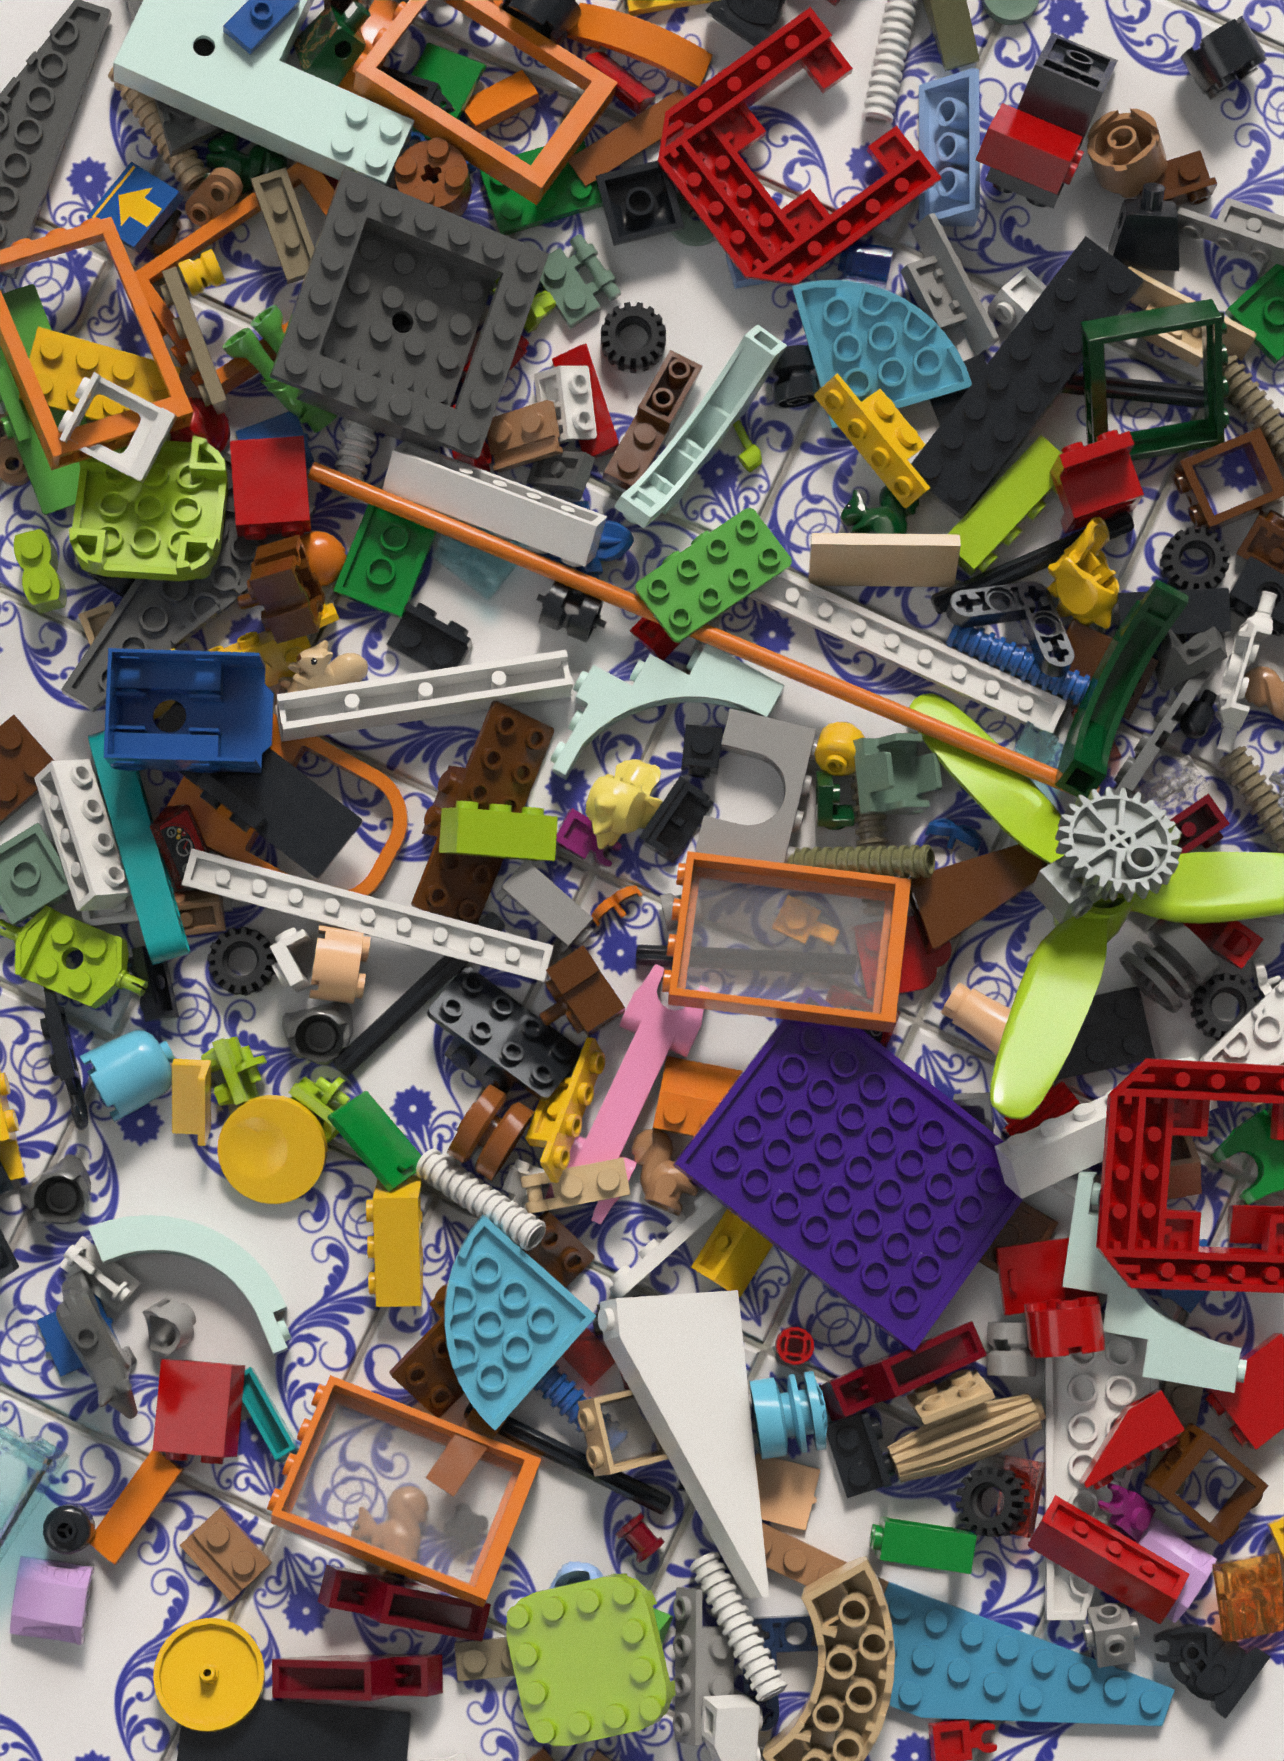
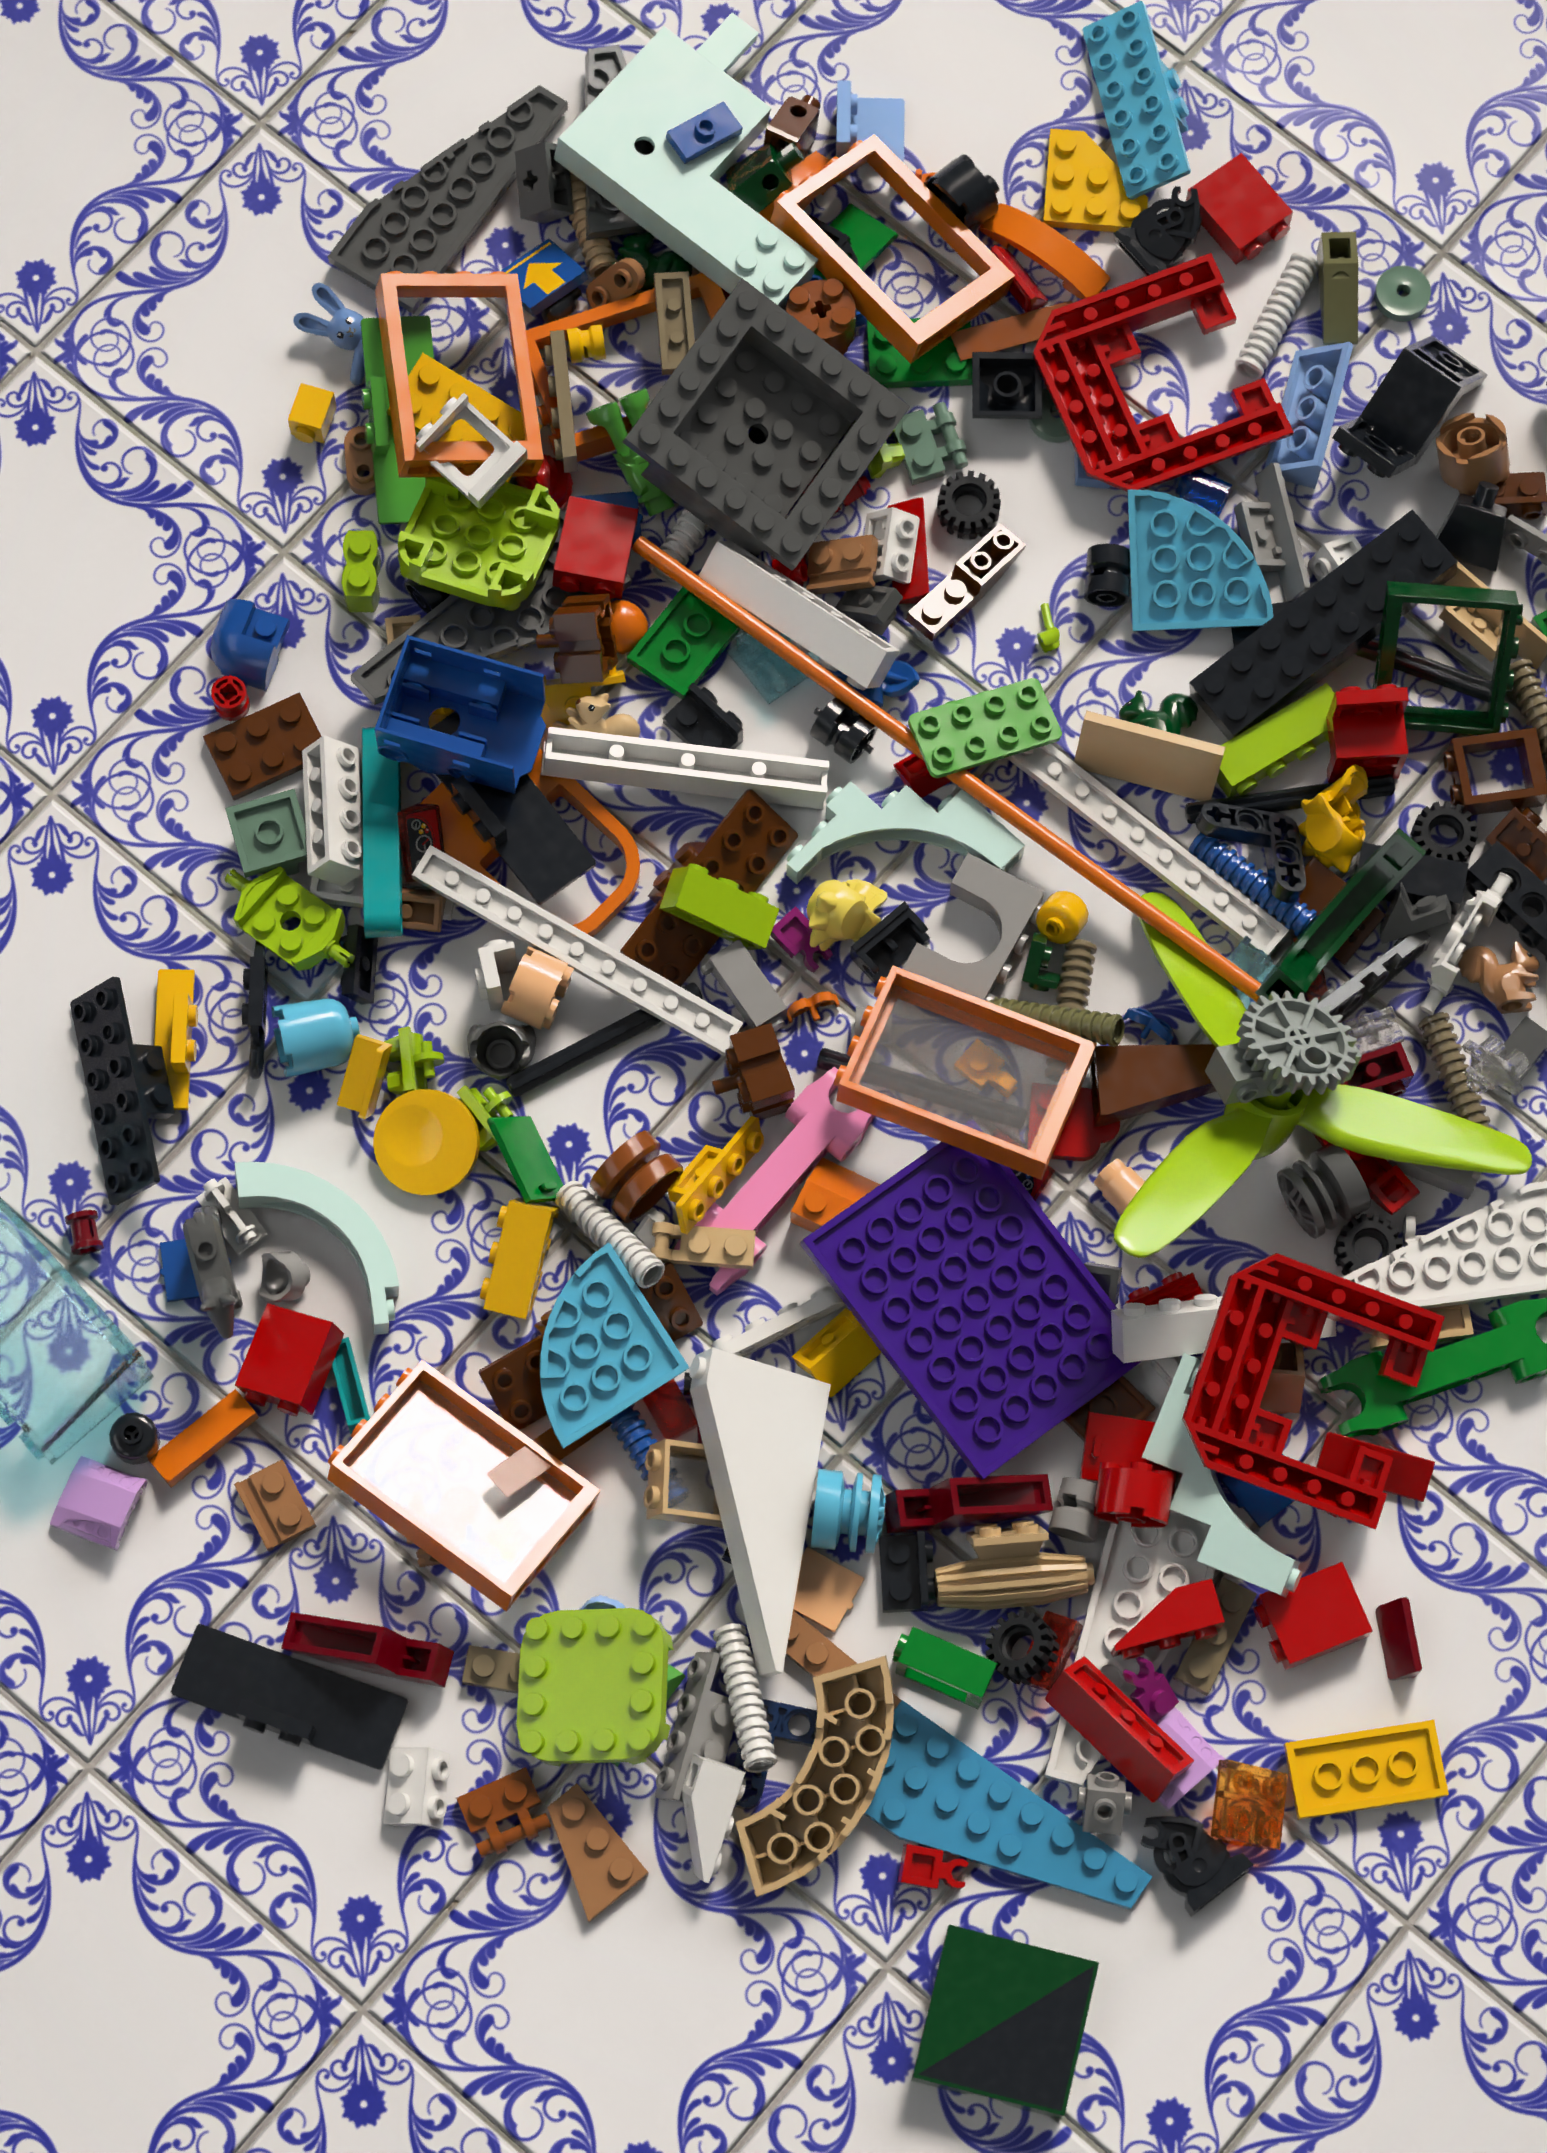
camera: 15 degrees right, 10 degrees down
dark grey hair [19,1154,91,1226] -> none
yellow piece [153,1618,265,1732] -> none
black tyre [207,927,277,996] -> none
dark red slope [317,1564,491,1642] -> none
black bracket [427,966,582,1101] -> none
orange slope [463,70,539,133] -> none
black axle [464,1401,671,1515] -> none
light aqua arch [614,324,787,528] -> none
dark red bush [615,1512,665,1564] -> none
medium nougat animal [631,1129,698,1216] -> none
black bracket [681,724,723,778] -> none
red wheel [775,1327,814,1365] -> none
yellow bracket [814,373,930,508] -> none
sand green panel [853,733,942,815] -> none
red brick [975,103,1084,195] -> none
black plate [1055,987,1155,1081] -> none
reddish brown window [1144,1423,1269,1545] -> none
black cylinder [1180,689,1217,739] -> none
none -> dark grey brick [515,141,574,224]

